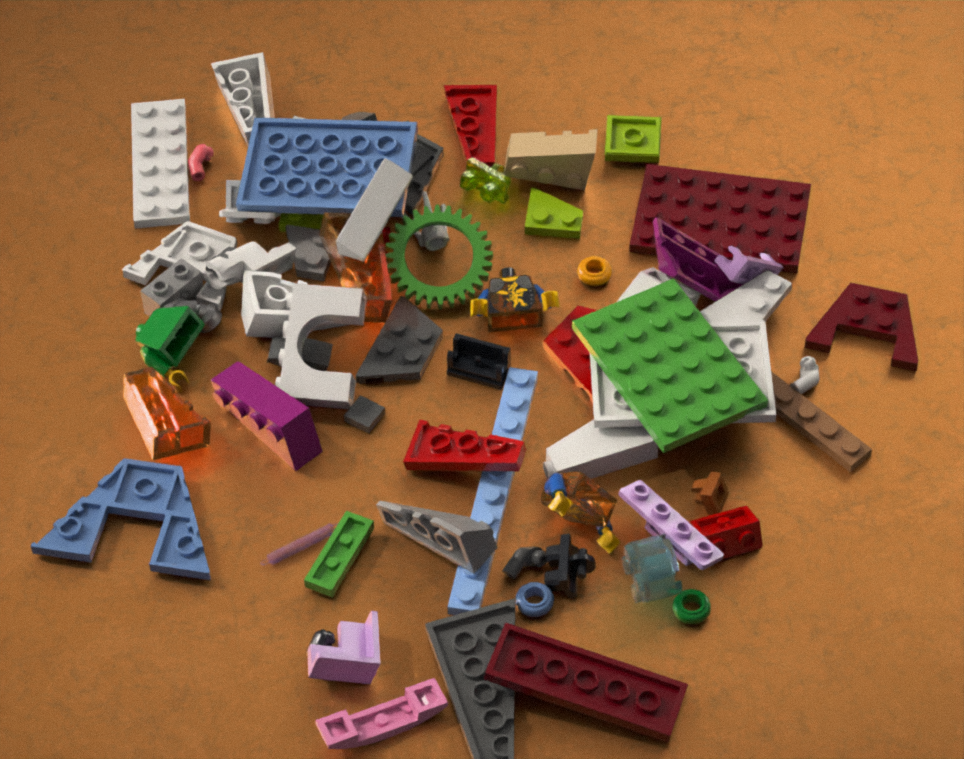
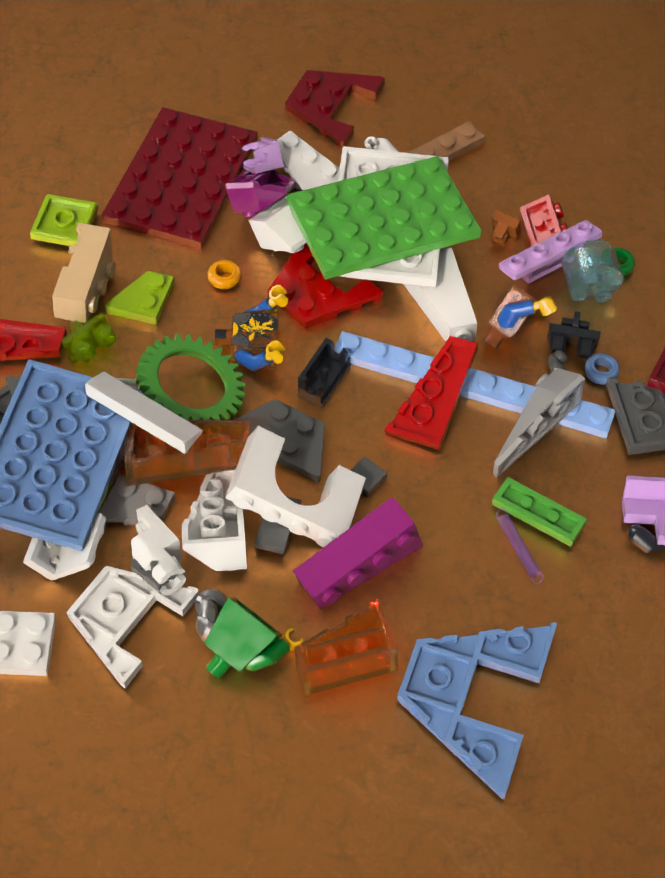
camera: 85 degrees left, 5 degrees up
light grey brick [140,258,204,317] -> none

